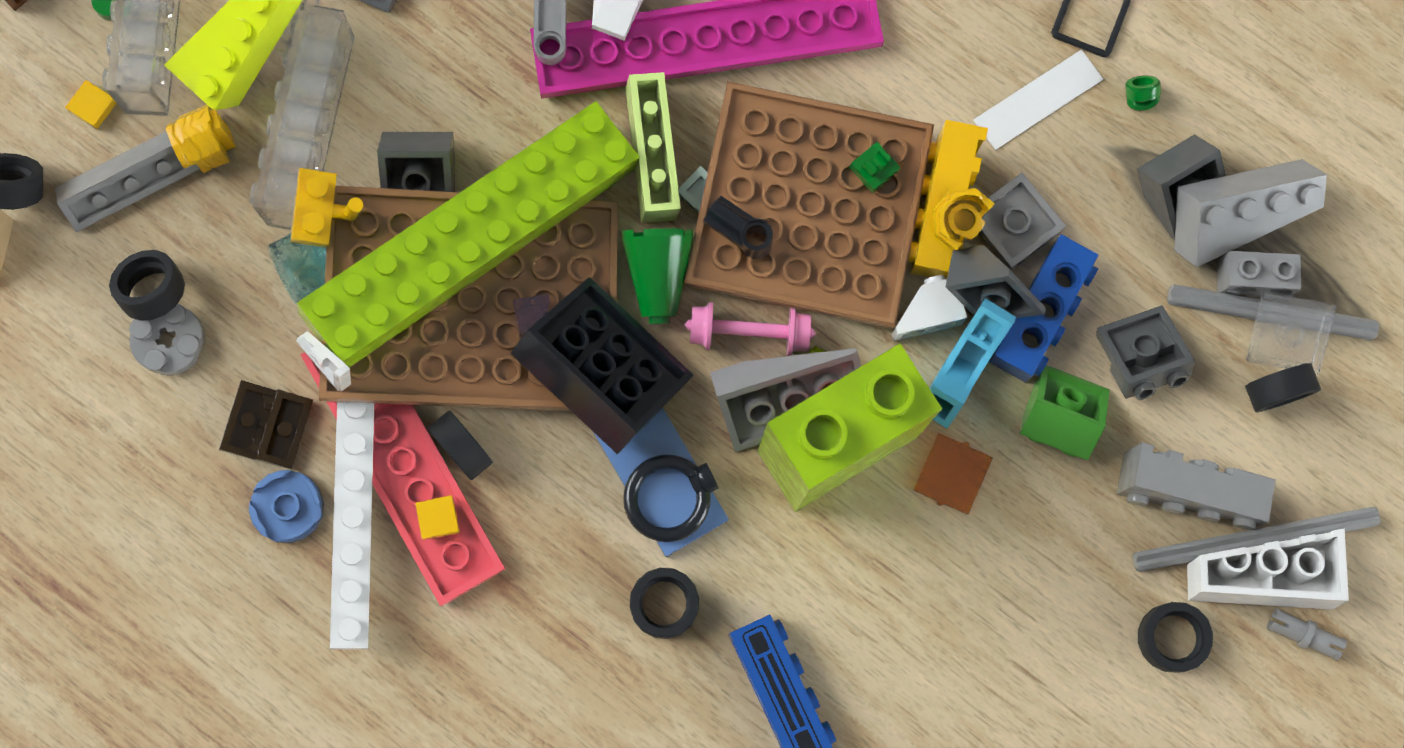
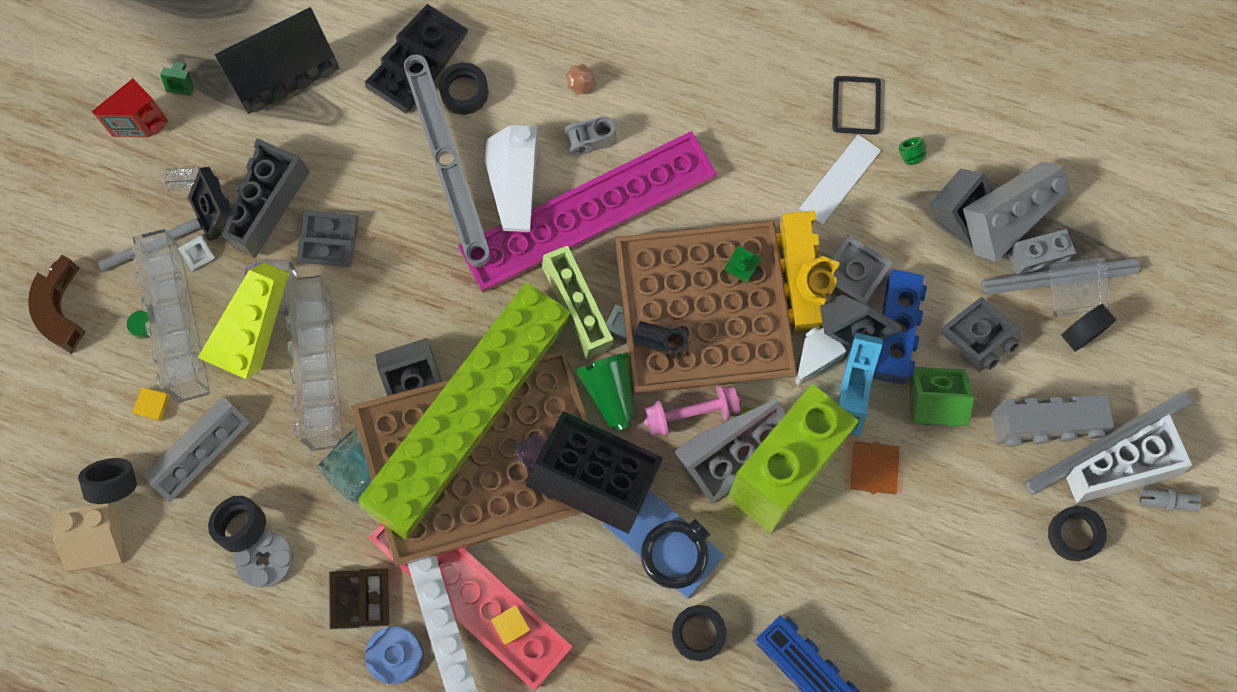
camera: 10 degrees left, 5 degrees down
yellow hair [166,105,236,173] -> none
yellow plate [290,168,363,248] -> none
white tile [296,331,351,392] -> none
black tyre [428,410,493,480] -> none

